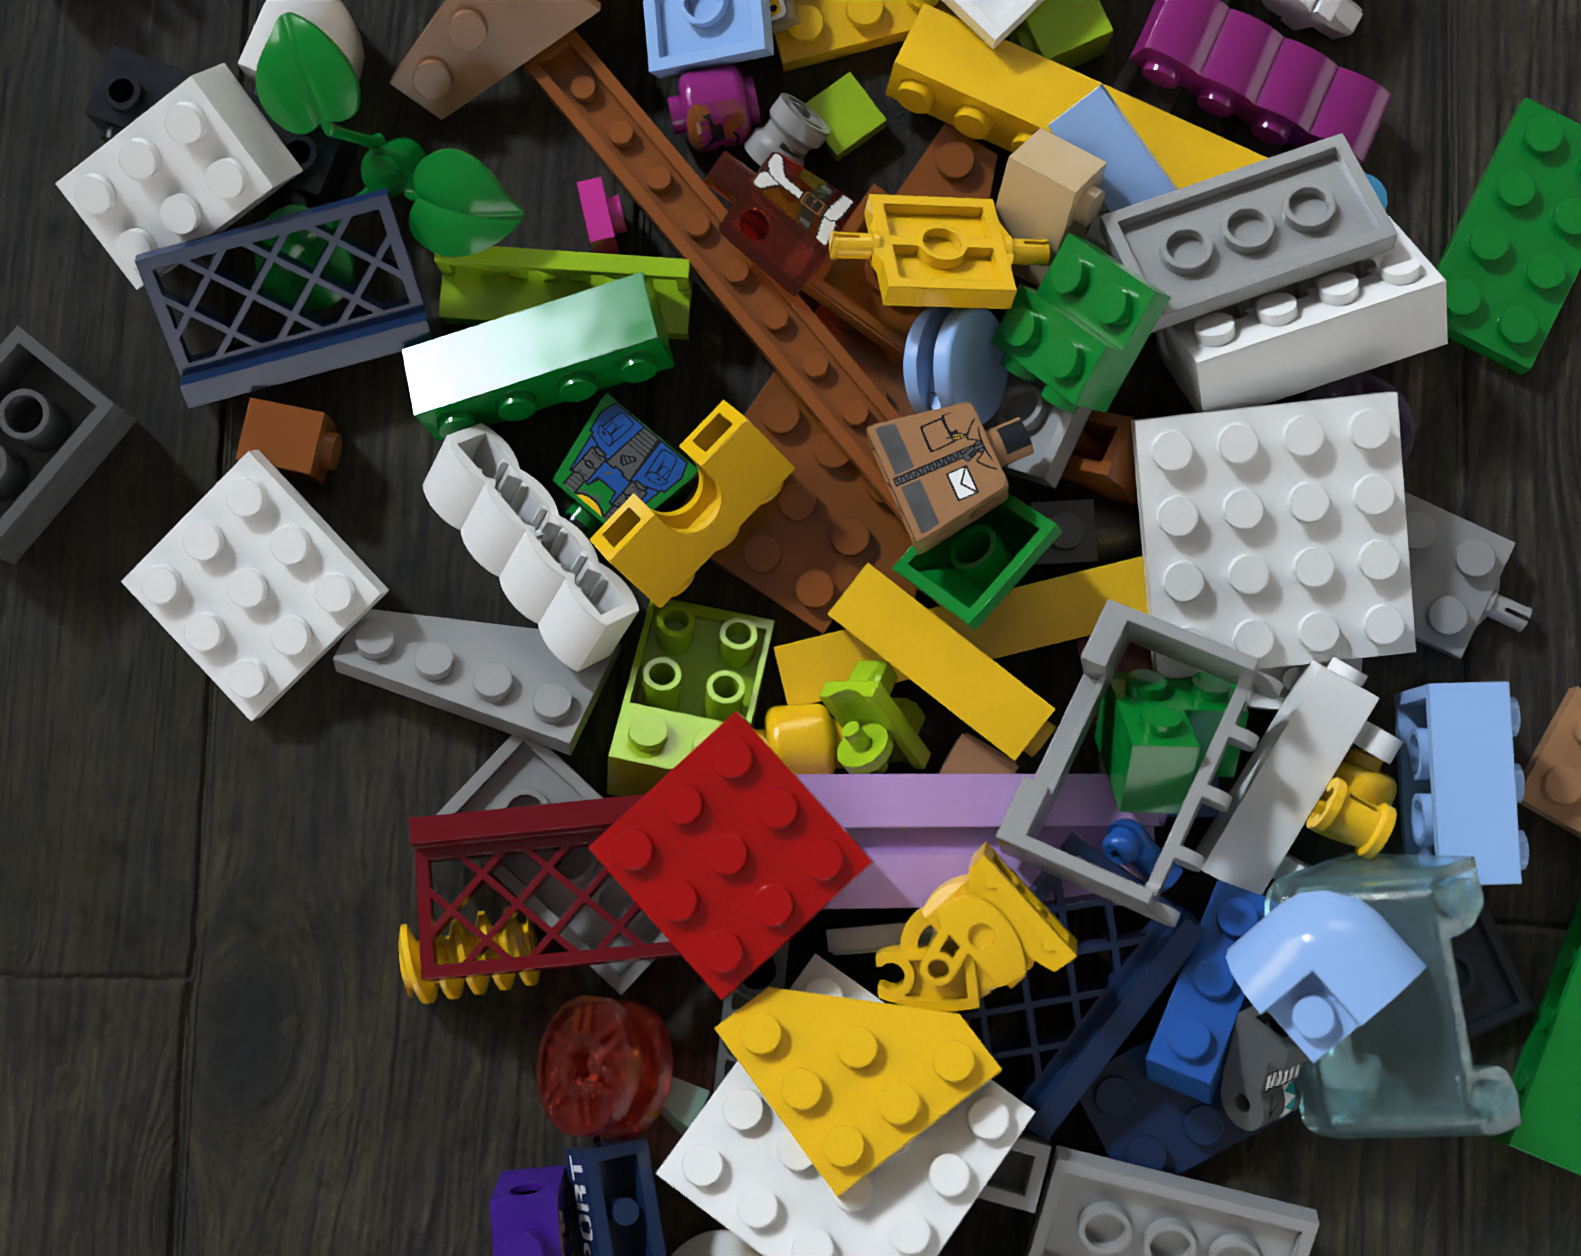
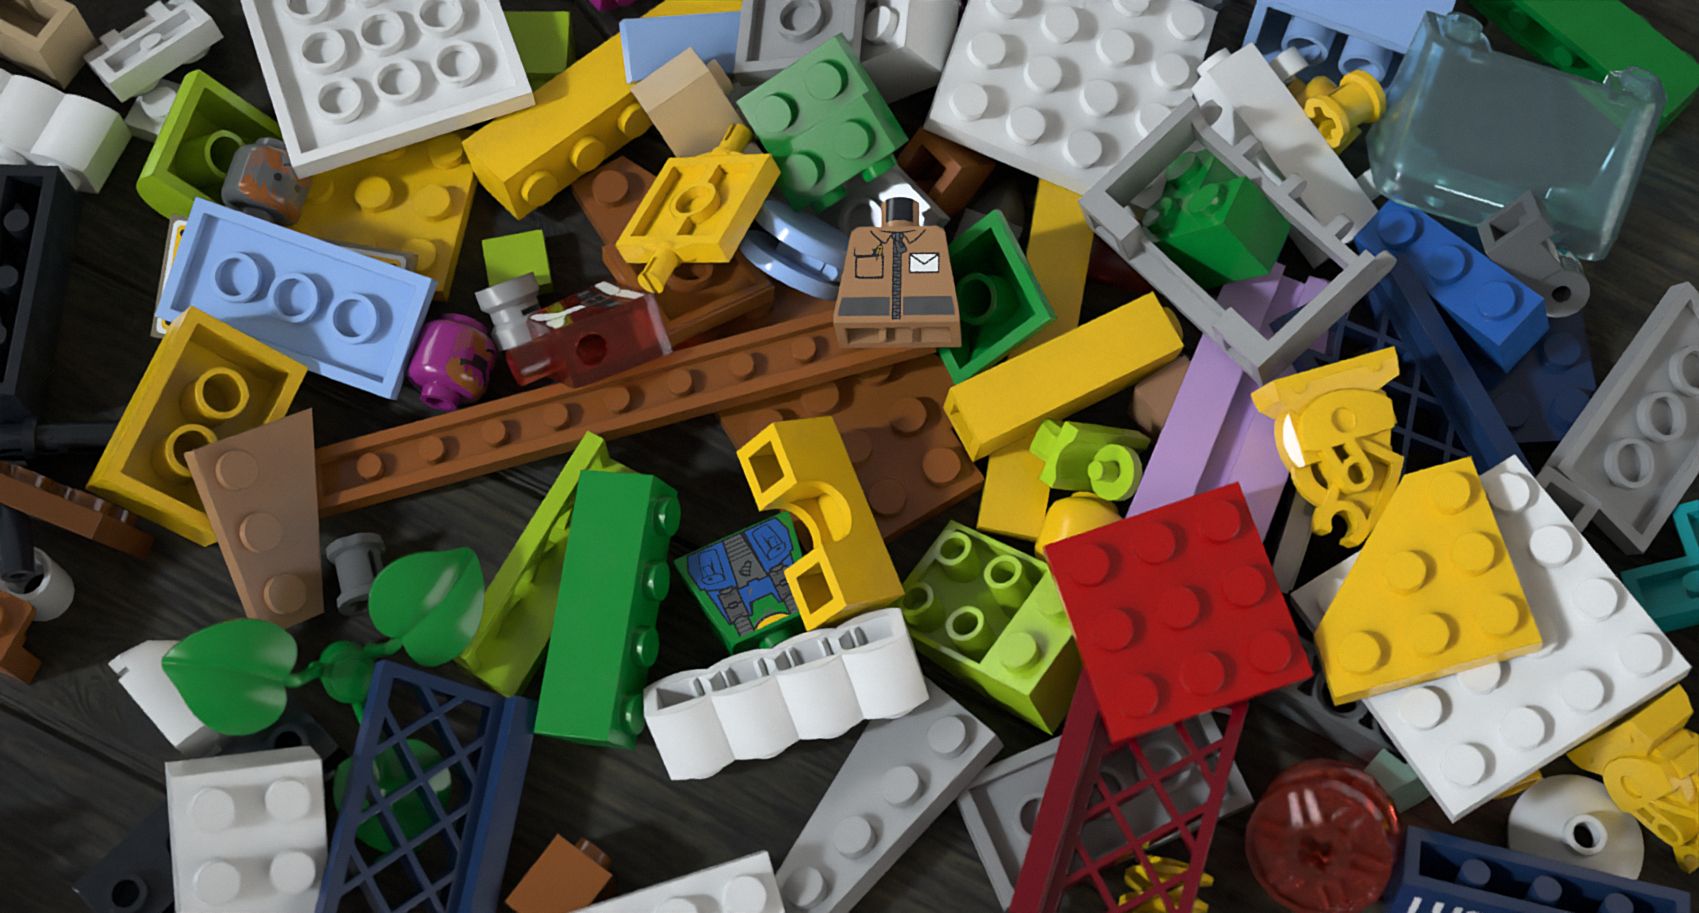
camera: 70 degrees left, 15 degrees down
dark pink plate [576,177,627,254] -> none
blue arm [1102,818,1183,893] -> none
light blue brick [1226,890,1427,1063] -> none
none -> dark grey bush [326,533,386,616]

